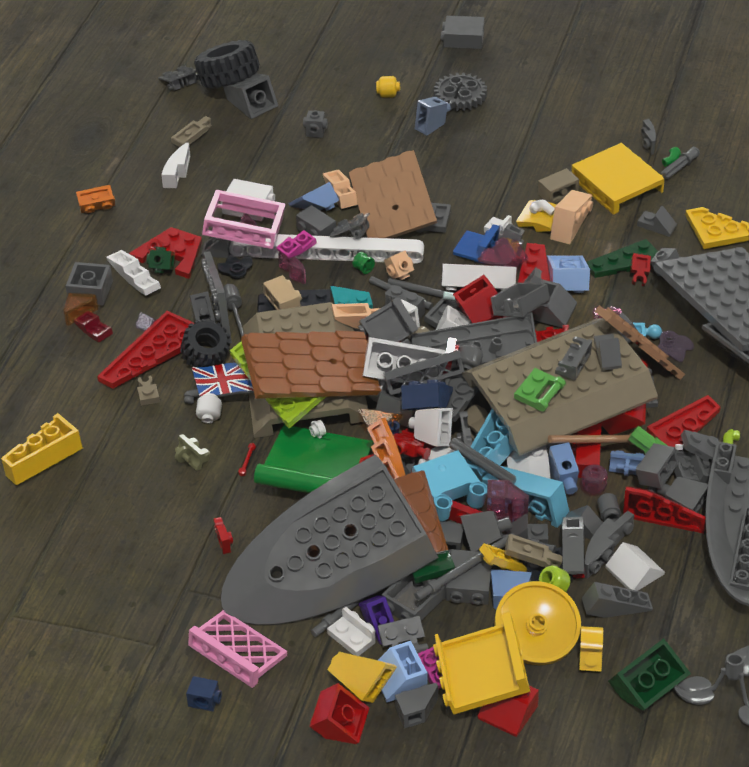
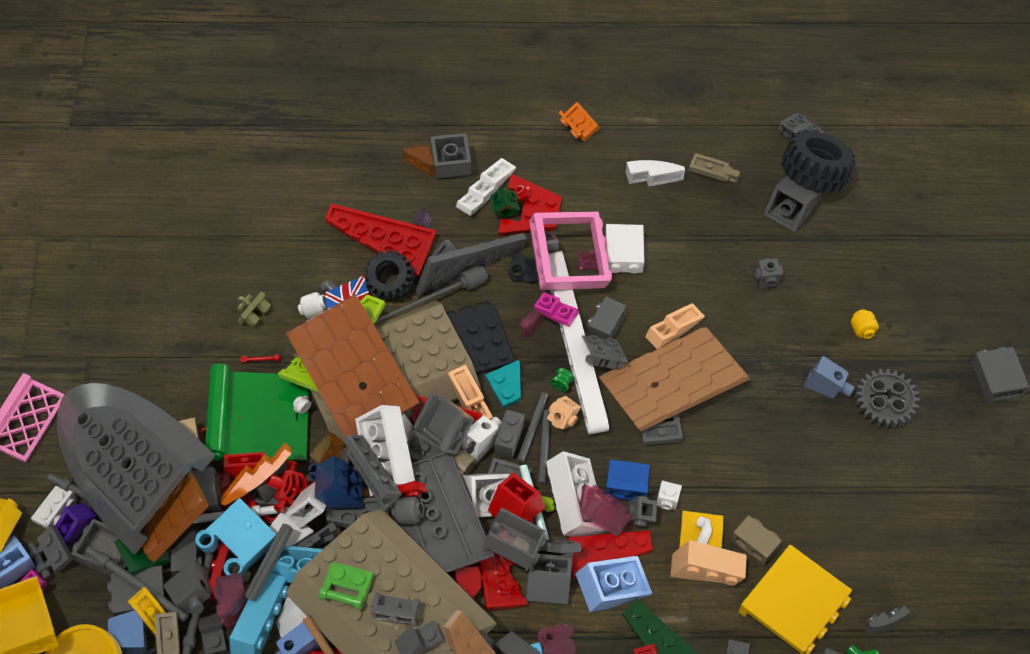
camera: 70 degrees right, 15 degrees up
yellow wedge [1,413,83,485] -> none
dark red slope [74,311,113,342] -> none
dark tan plate [137,375,160,406] -> none
red plate [213,517,233,555] -> none
tan brick [263,275,302,310] -> none
medium blue slope [288,182,339,211] -> none

